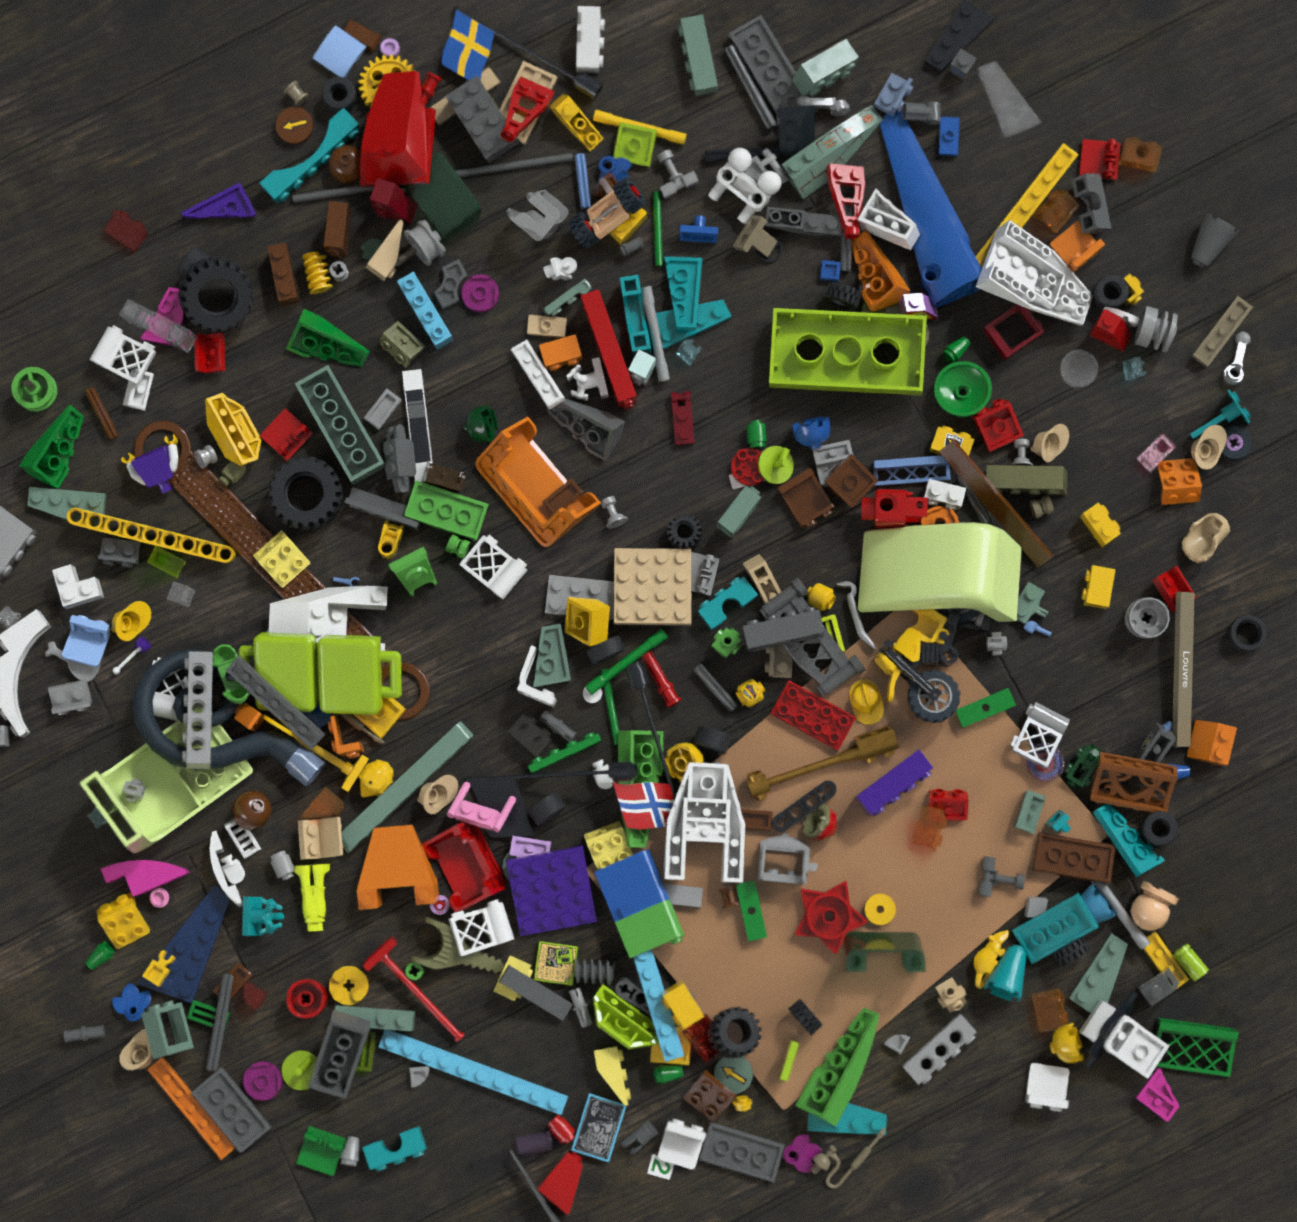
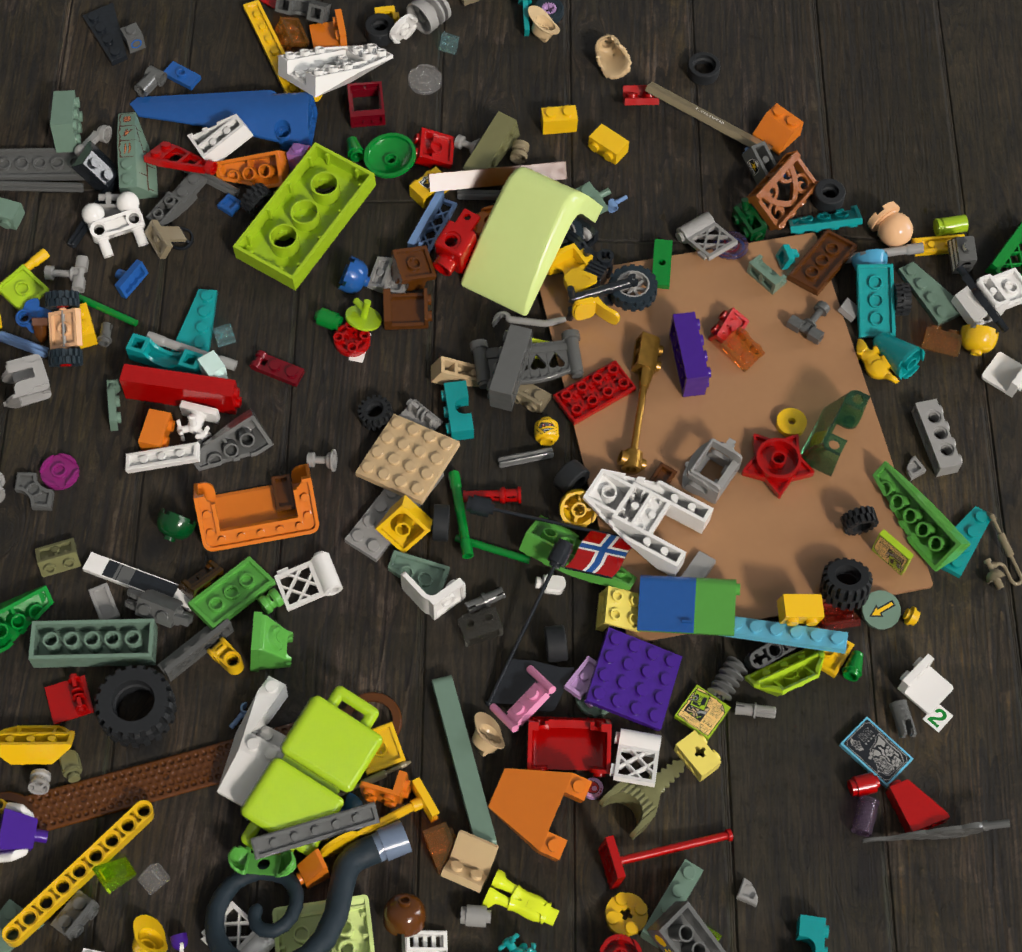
camera: 65 degrees left, 20 degrees down
light grey brick [183,652,213,769] -> none
light yellow bracket [253,530,310,588] -> none
yellow animal [359,759,394,798] -> none
medium azure plate [379,1029,568,1115] -> none
medium azure brick [397,272,453,350] -> none
bright green bush [406,962,424,980] -> none
dark grey tile [498,965,573,1021] -> none
tan plate [527,315,567,338] -> none
green plate [528,732,602,774] -> none
white hips [543,257,577,281] -> none
white tile [583,688,602,703] -> none
light yellow slope [594,1046,631,1105] -> none
teal wing [664,257,702,331] -> none
reddish brown plate [683,1071,736,1123] -> none
dark grey tile [699,1122,785,1183] -> none
bright green brick [711,628,741,659] -> none
sand green window [717,486,761,539] -> none
reddish brown bush [718,886,740,908] -> none
green tile [736,880,767,942] -> none
black beam [772,781,837,832] -> none
magenta plate [783,1134,822,1173] -> none
olive hair [803,804,837,841] -> none
yellow head [806,583,836,611] -> none
yellow piece [849,679,884,725] -> none
sand blue bracket [874,73,913,117] -> none
white brick [923,479,966,511] -> none
tan brick [935,978,967,1013] -> none
clear wing [977,61,1041,137] -> none
light grey gear [986,632,1007,655] -> none
tan piece [1030,424,1069,462] -> none
red slope [1090,309,1132,352] -> none
light grey wheel [1125,597,1170,638] -> none
clear pink slope [1137,433,1177,472] -> none
orange bracket [1157,458,1202,505] -> none

